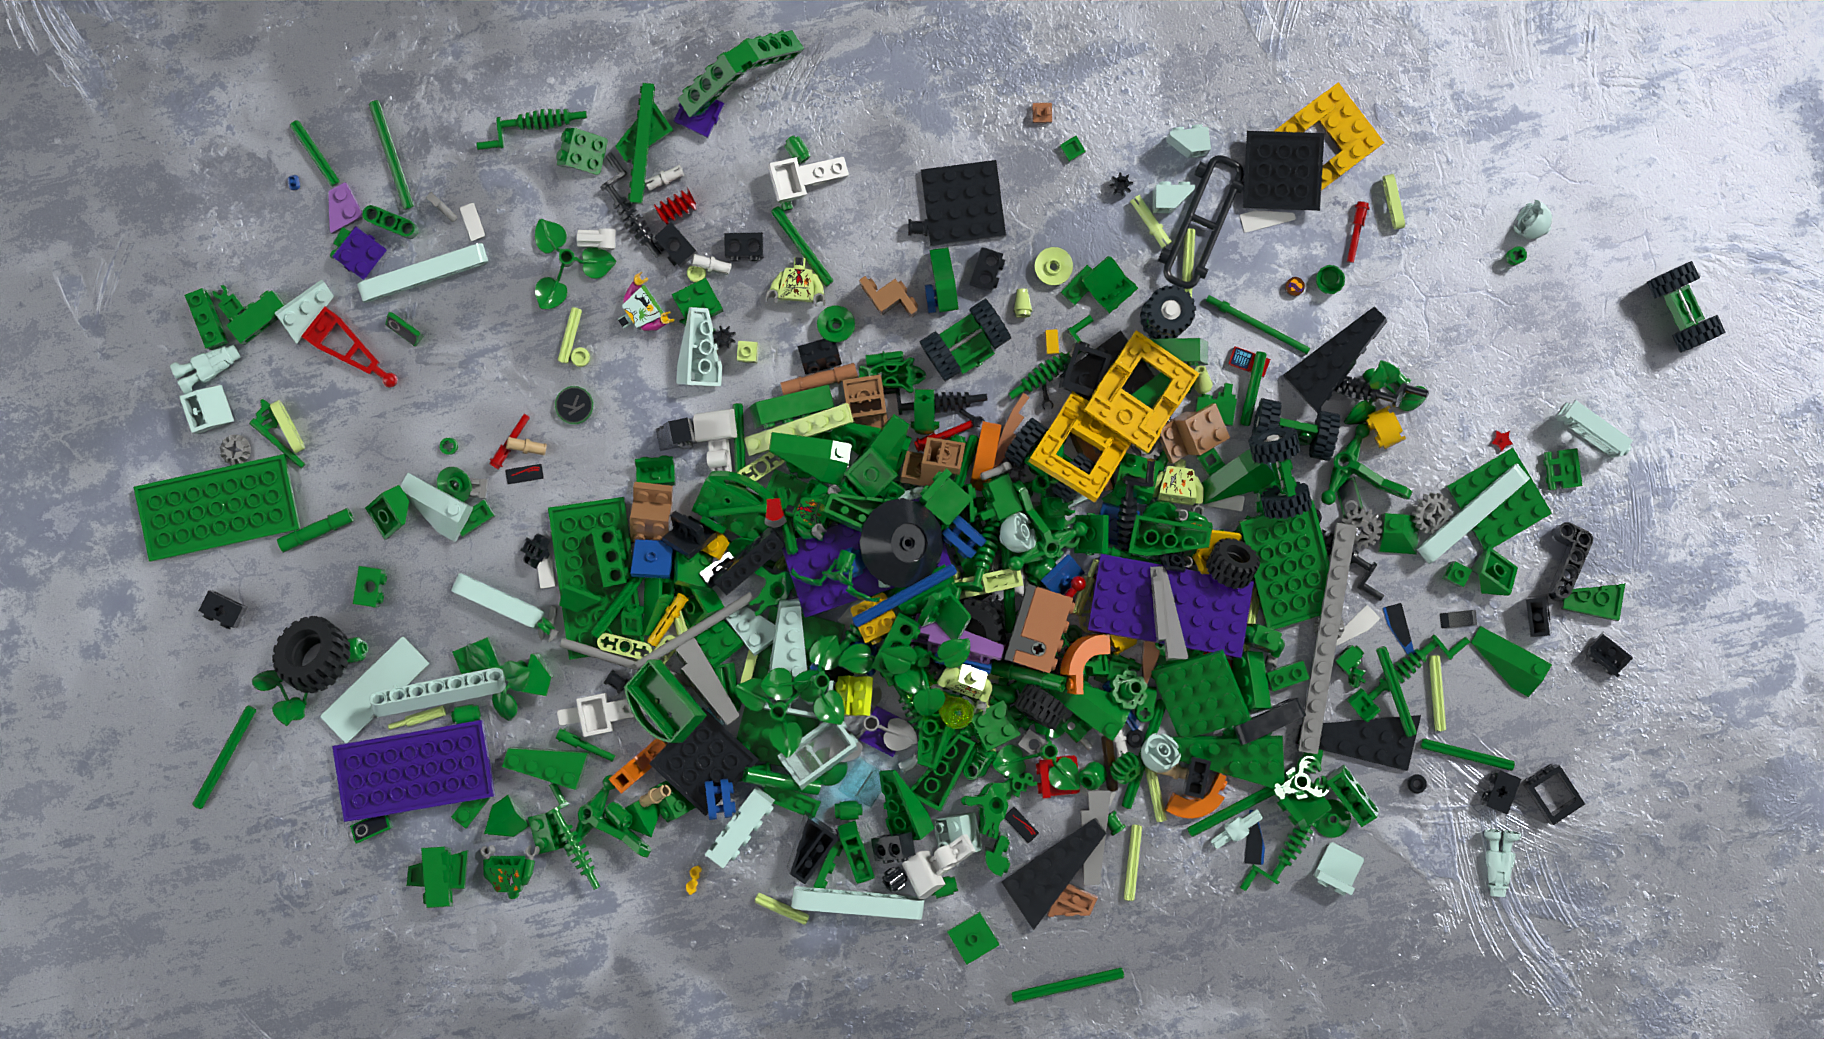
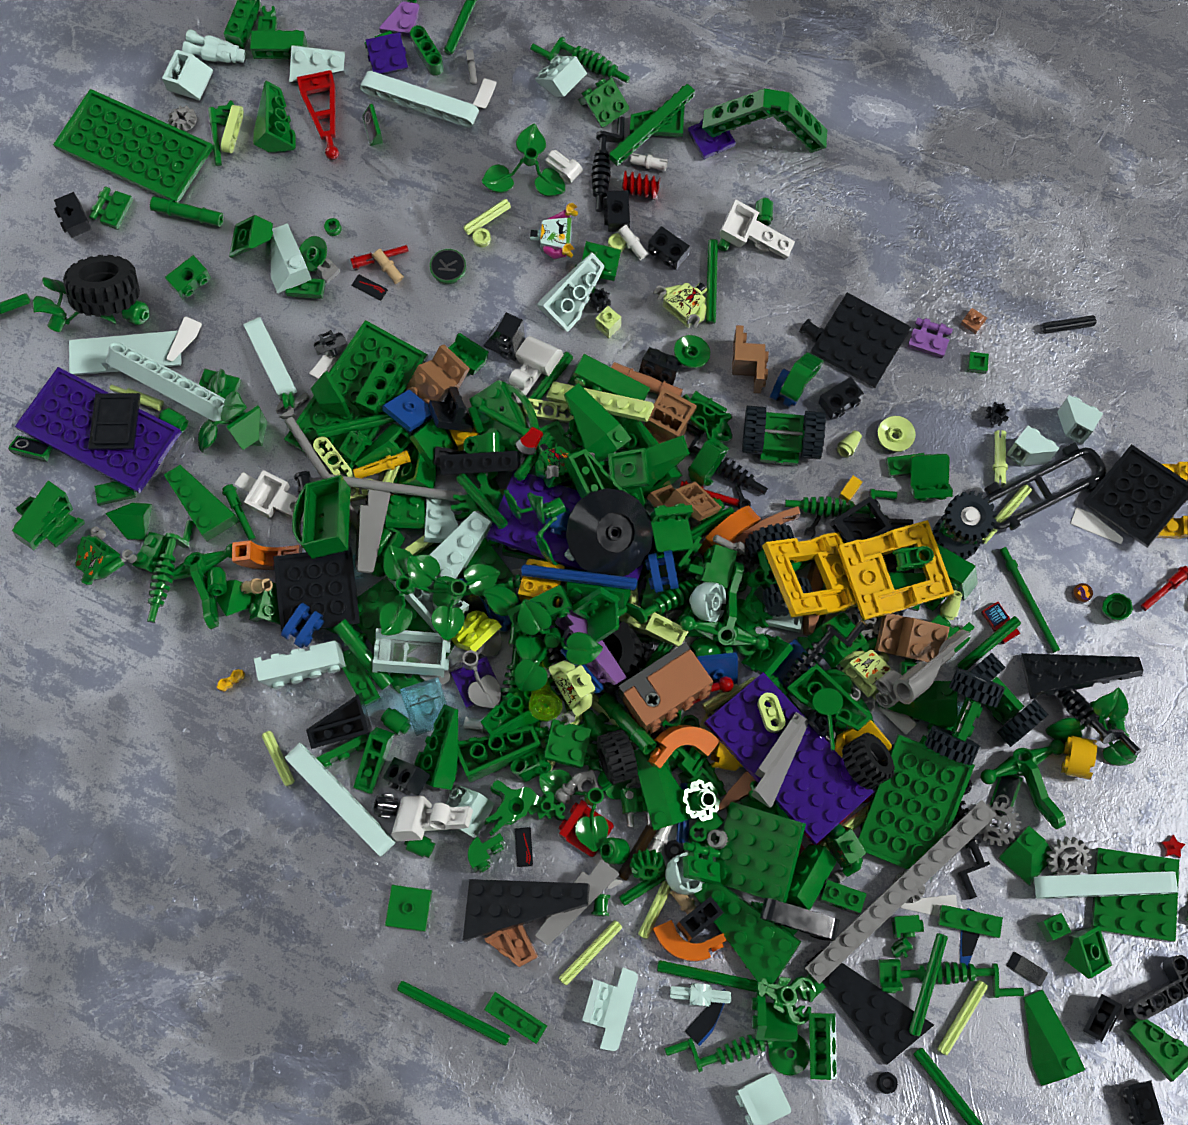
camera: 40 degrees right, 15 degrees down
none -> black piece [88,393,141,450]
none -> green plate [89,186,133,230]
none -> white sticker [167,317,202,361]
none -> green wedge [253,80,296,152]
none -> green axle [456,473,508,529]
none -> green piece [463,432,500,453]
none -> green plate [484,992,547,1044]
none -> light aqua slope [535,56,587,97]
none -> light grey bar [555,773,582,804]
none -> light aqua plate [582,967,638,1051]
none -> green plate [683,842,721,885]
none -> light grey bush [707,829,728,849]
none -> yellowish green plate [758,693,785,733]
none -> green piece [813,688,843,750]
none -> light grey panel [875,629,970,709]
none -> green piece [893,546,934,571]
none -> medium lavender plate [907,317,953,358]
none -> green plate [937,905,1003,938]
none -> black axle [1041,315,1097,333]

